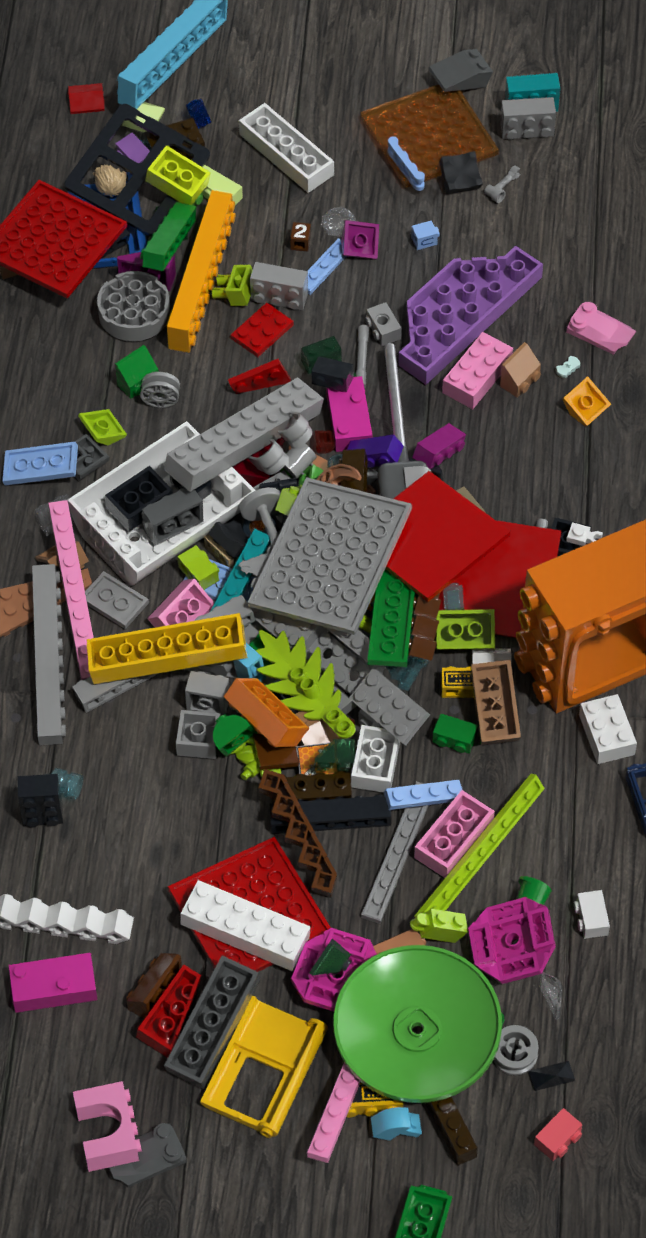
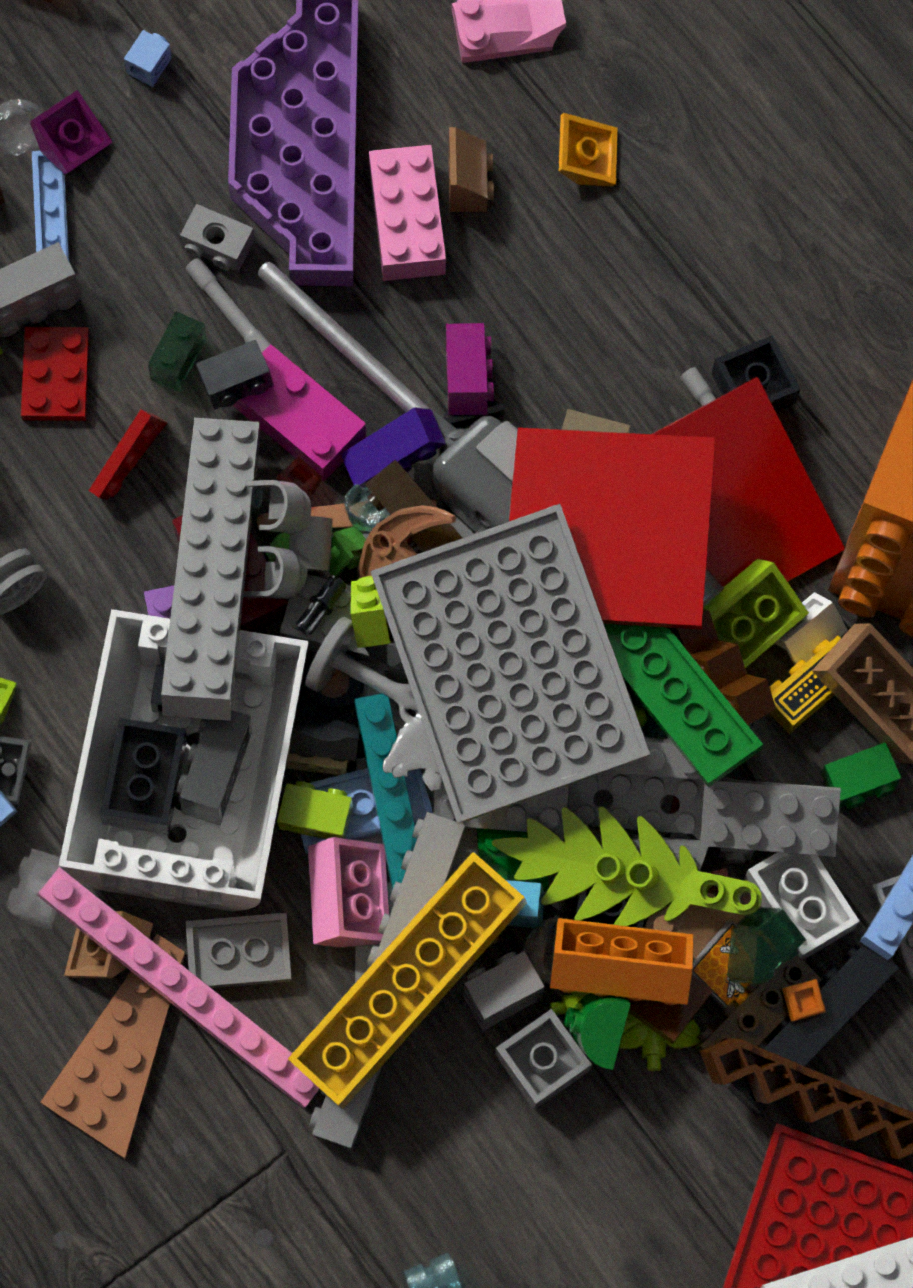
camera: 45 degrees left, 15 degrees up
light grey brick [32,564,66,745] -> none
light aqua piece [556,356,580,378] -> none
white plate [567,522,603,546] -> none
none -> orange tile [782,979,826,1021]

